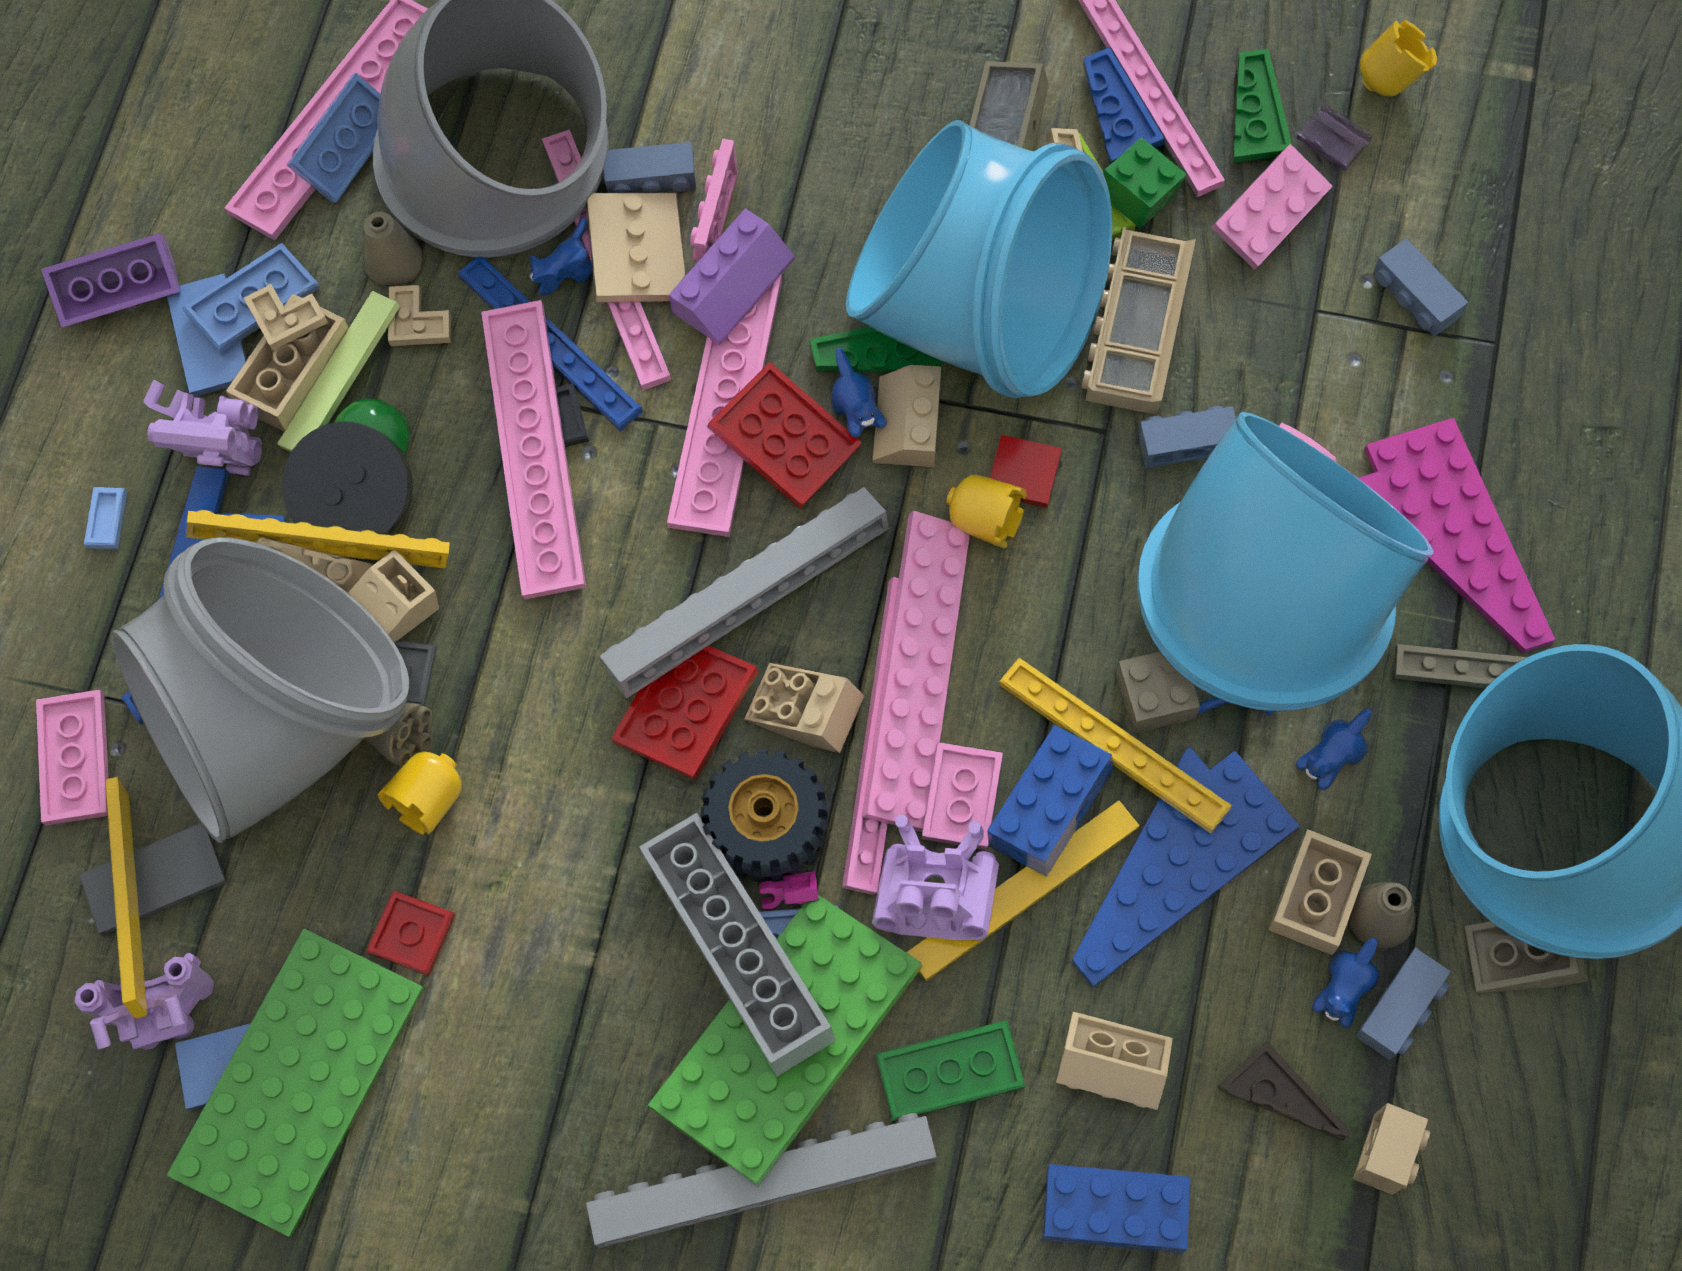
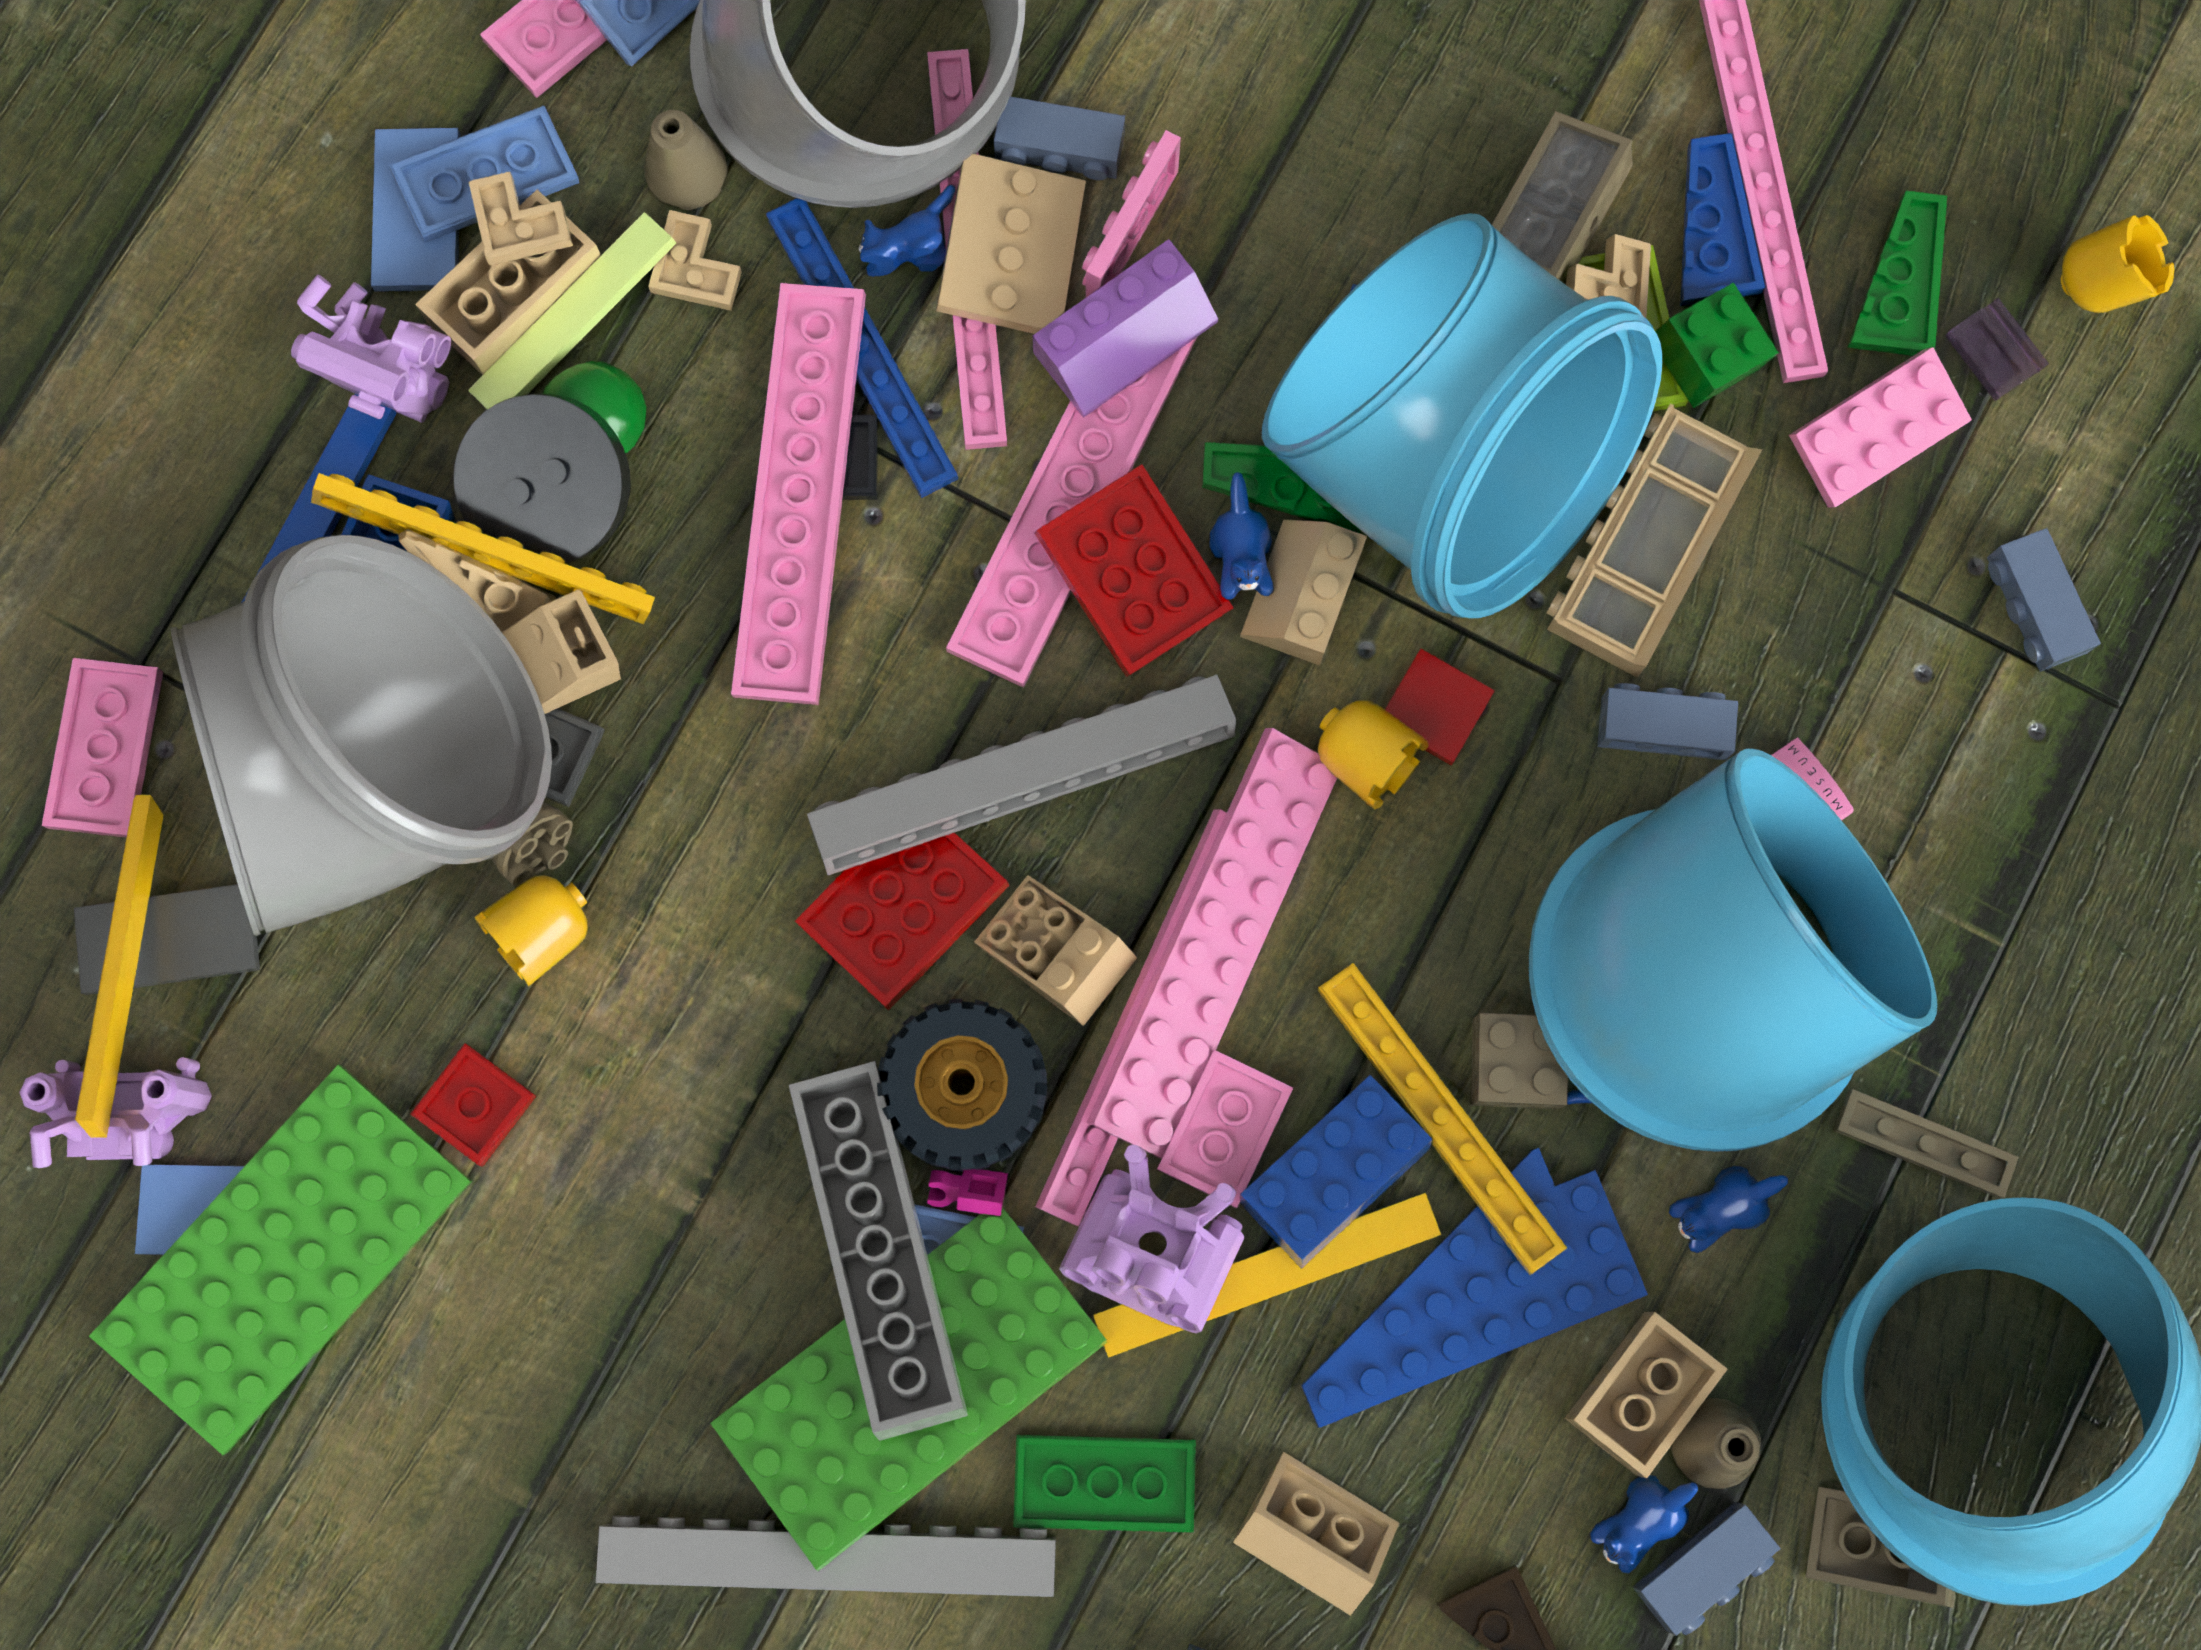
camera: 10 degrees right, 10 degrees up
medium lavender slope [41,233,180,328] -> none
light blue tile [84,487,128,550] -> none
dark pink wing [1358,418,1555,654] -> none

